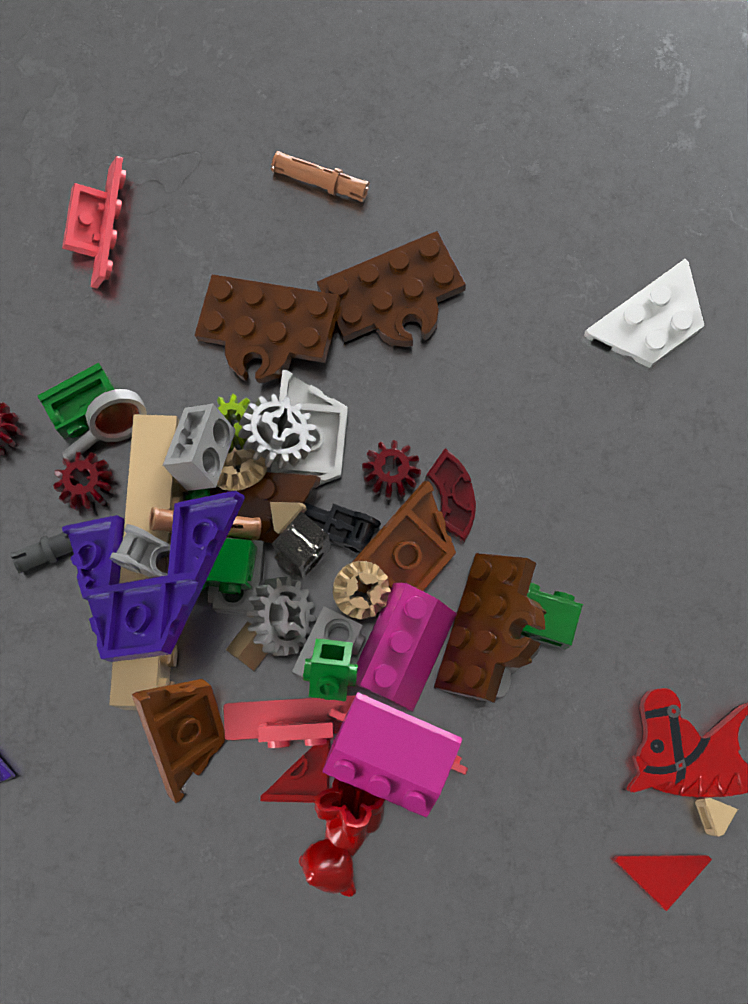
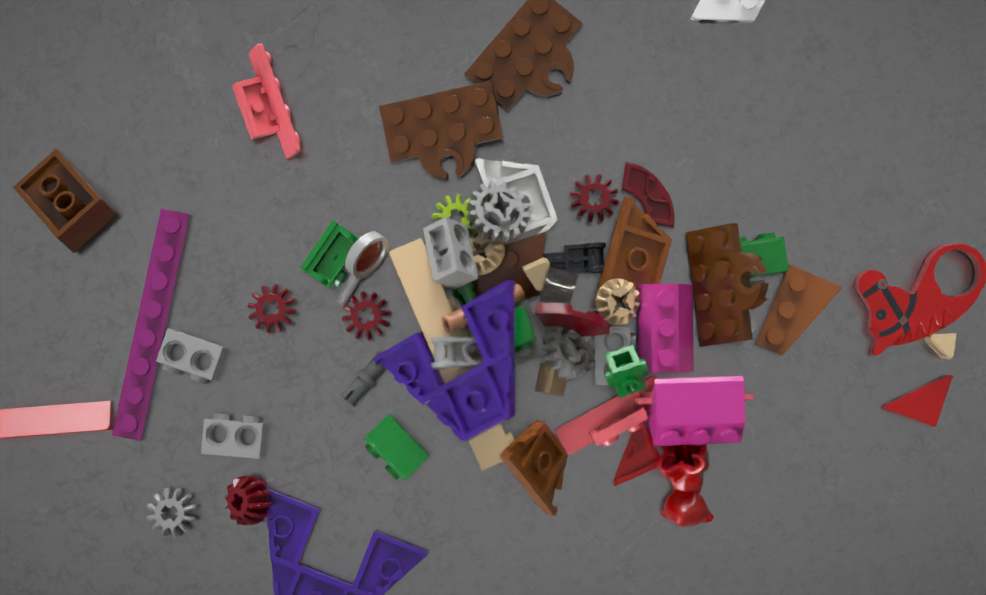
camera: 25 degrees left, 10 degrees up
none -> green hinge [364,414,431,481]
none -> dark red tile [535,303,610,337]
none -> dark orange wing [754,264,843,356]

